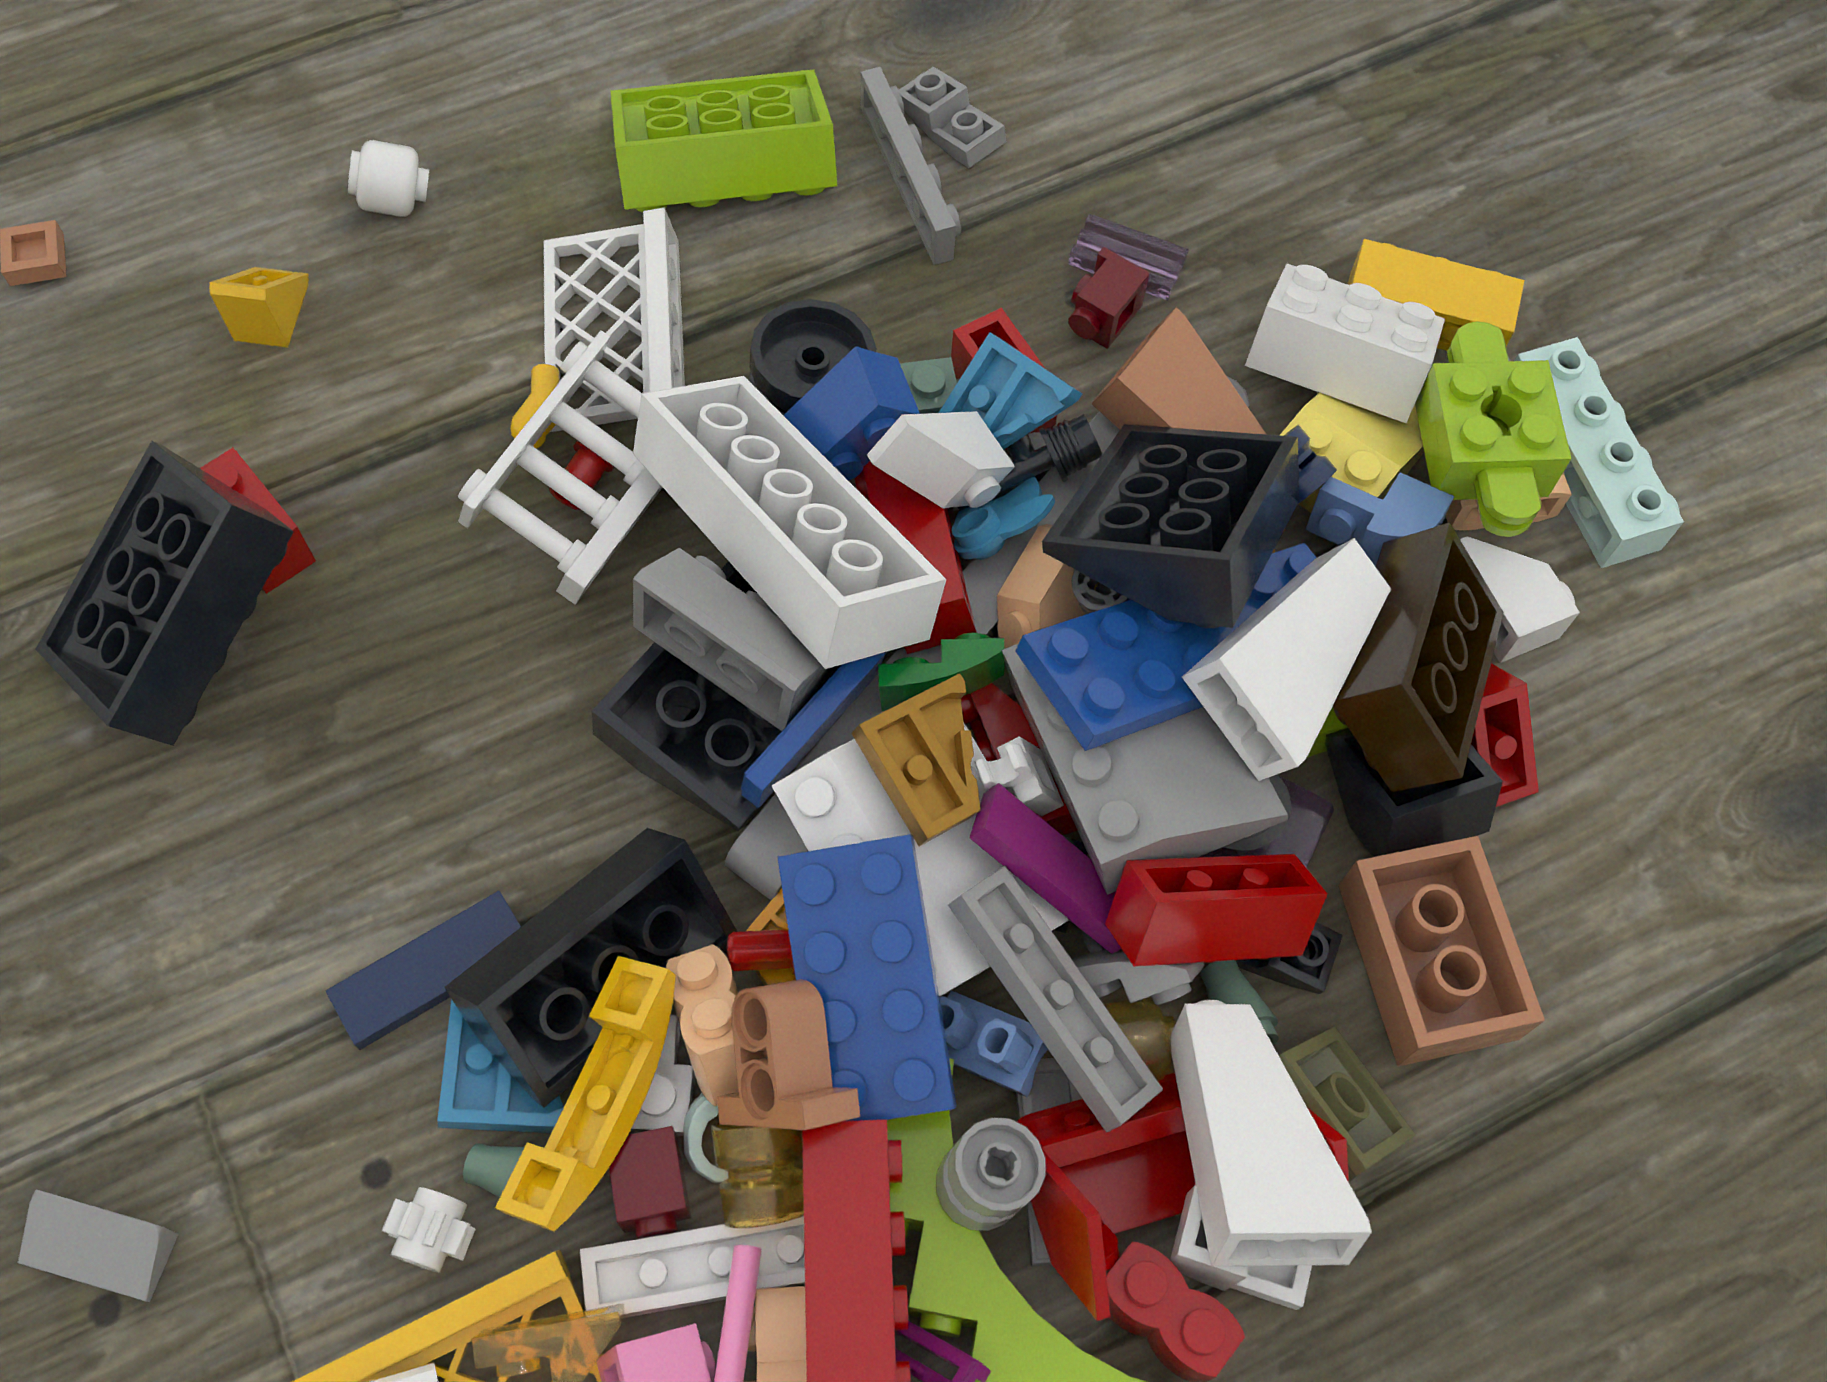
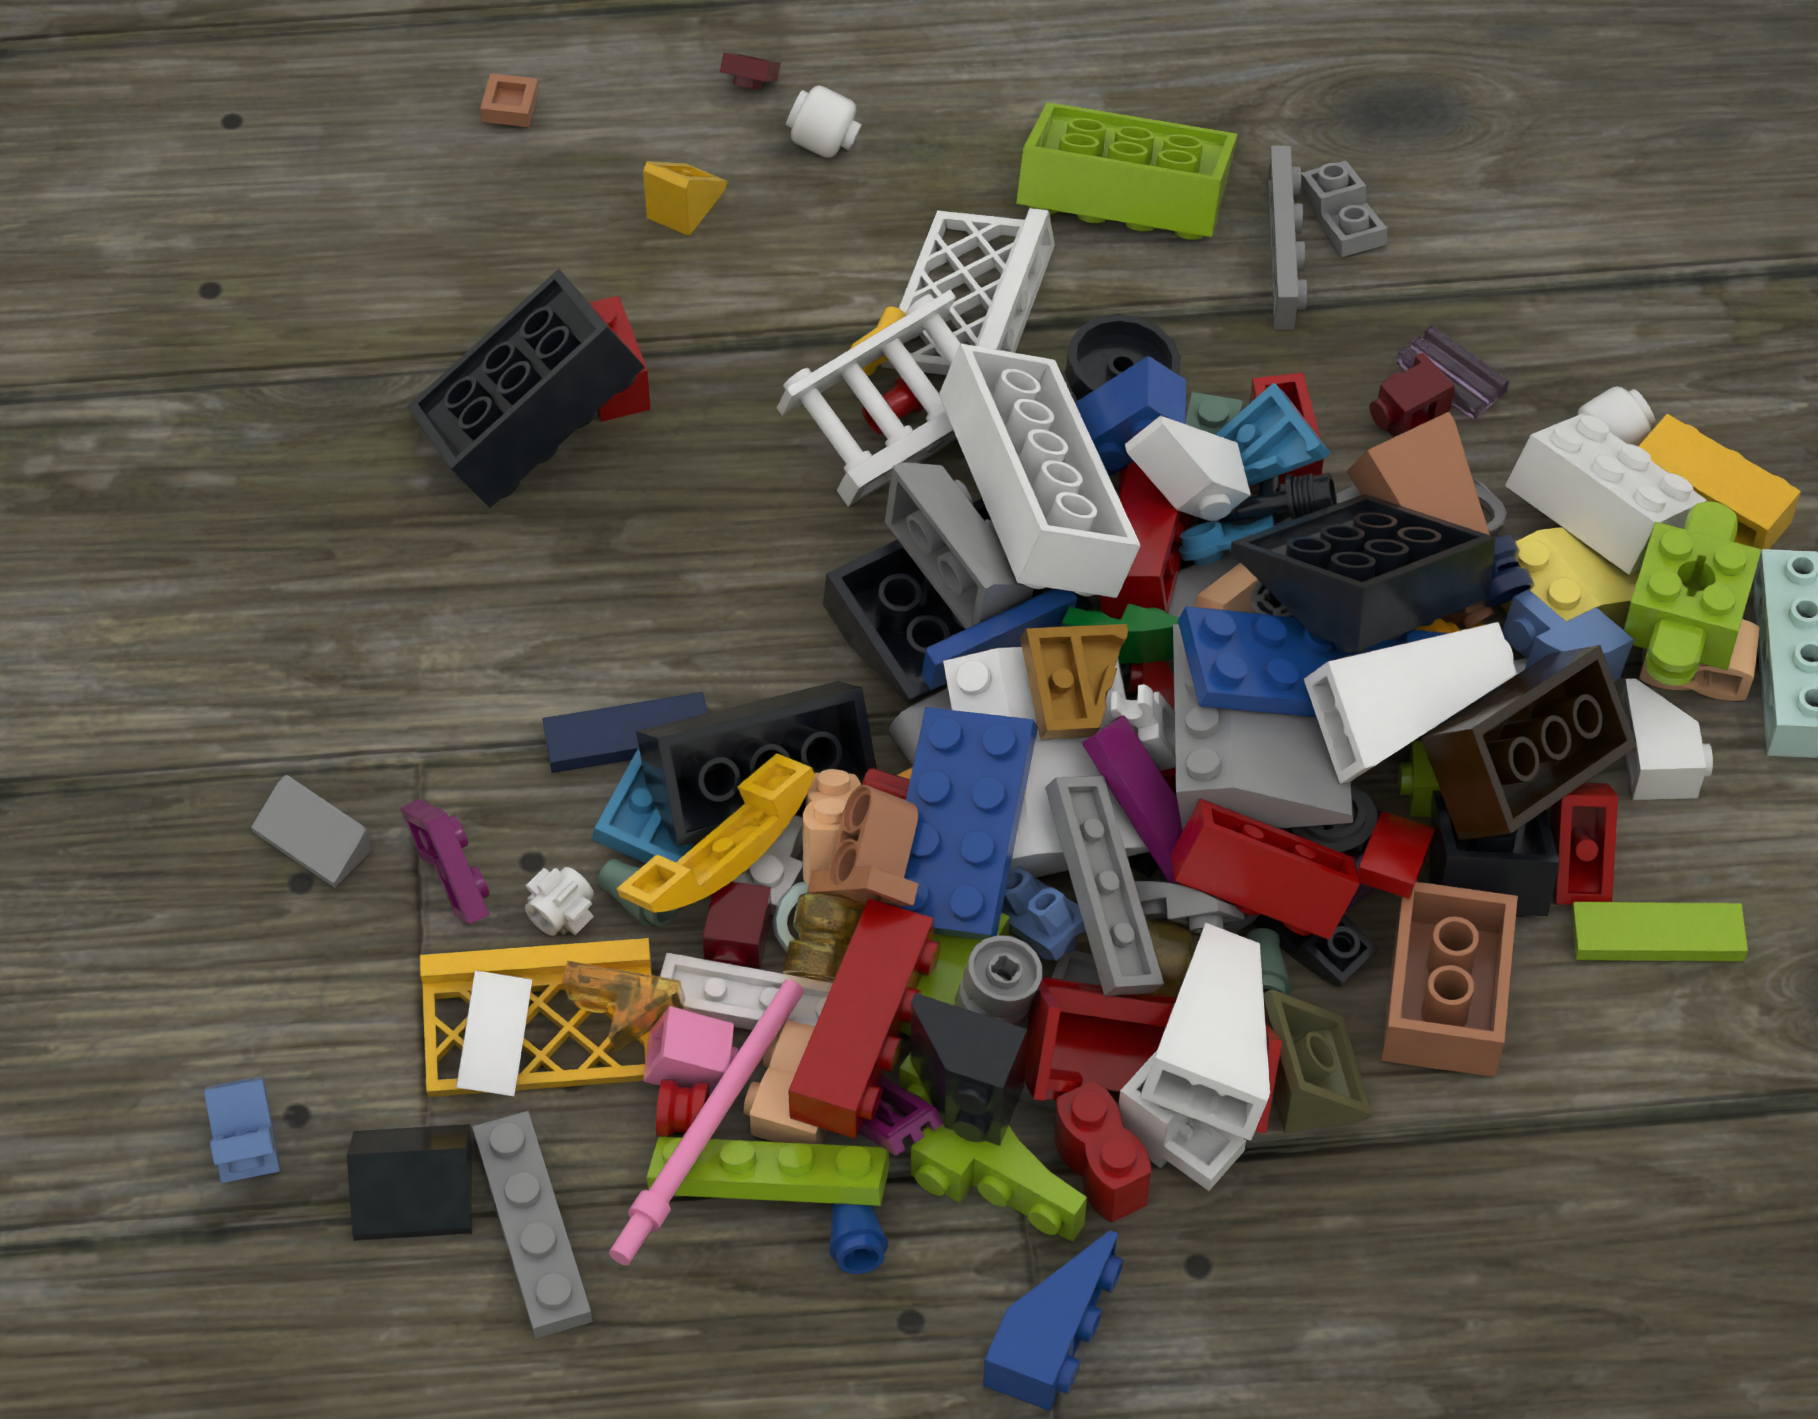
camera: 25 degrees right, 10 degrees down
none -> magenta plate [400,799,490,925]
none -> dark red plate [720,53,781,90]
none -> black slope [910,993,1027,1146]
none -> red slope [1357,811,1436,899]
none -> lime tile [1571,902,1748,962]
none -> white head [1578,386,1655,446]

